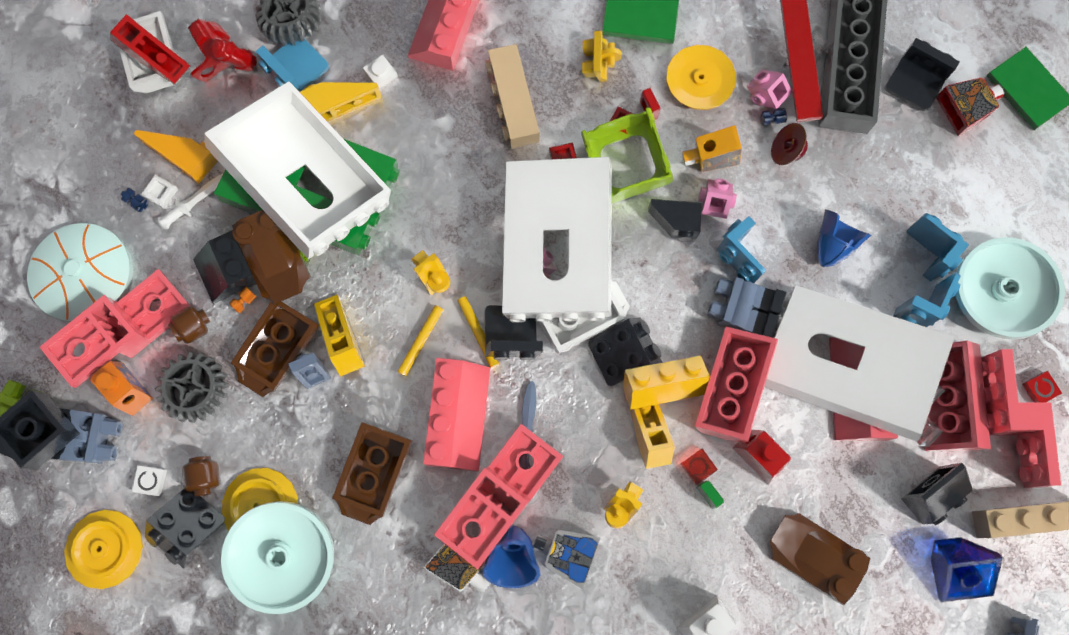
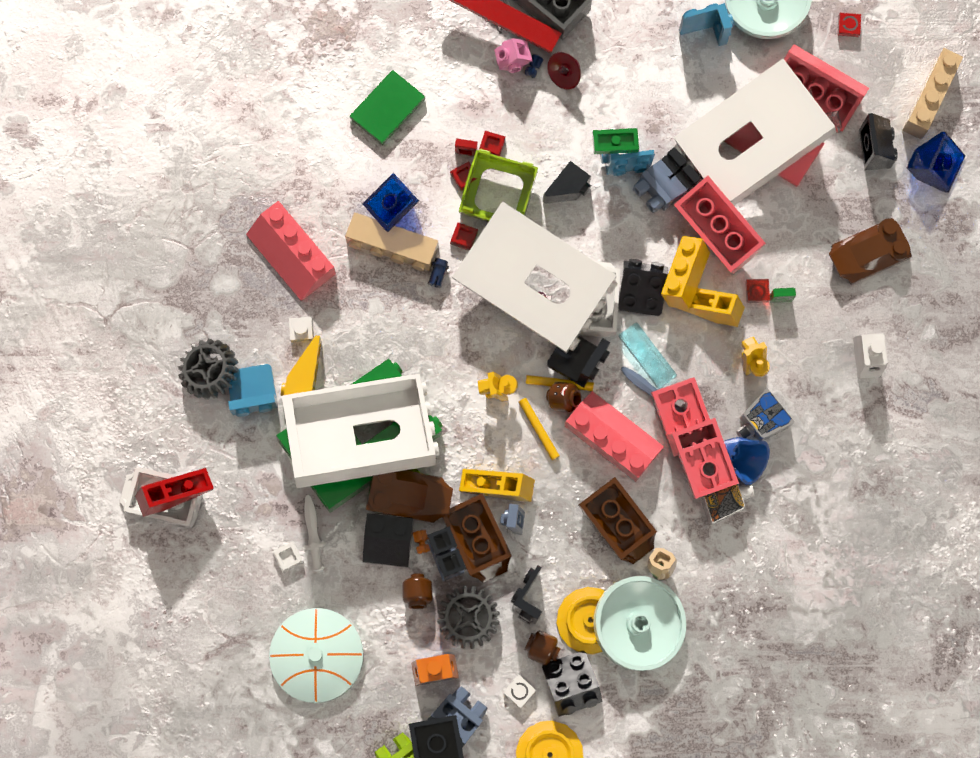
camera: 60 degrees left, 0 degrees up
coral bracket [40,269,191,388] -> none
dark blue piece [121,187,149,212] -> none
light orange slope [133,130,218,184] -> none
red piece [188,19,257,83] -> none
yellow hips [582,30,622,82] -> none
yellow piece [666,45,736,110] -> none
light orange torso [682,125,742,172] -> none
bright pink brick [698,178,737,219] -> none
red torso [733,430,792,484] -> none
blue helmet [817,209,872,267] -> none
dark azure bracket [893,272,961,327] -> none
coral bracket [981,349,1061,488] -> none
none -> clear blue slope [362,173,419,232]
none -> dark blue pin [427,258,449,288]
none -> black hips [428,526,466,581]
none -> red tile [479,131,506,156]
none -> black bracket [511,565,542,625]
none -> reddish brown head [546,382,582,412]
none -> green plate [592,128,639,155]
none -> clear light blue tile [618,322,677,390]
none -> tan rock [647,548,677,581]

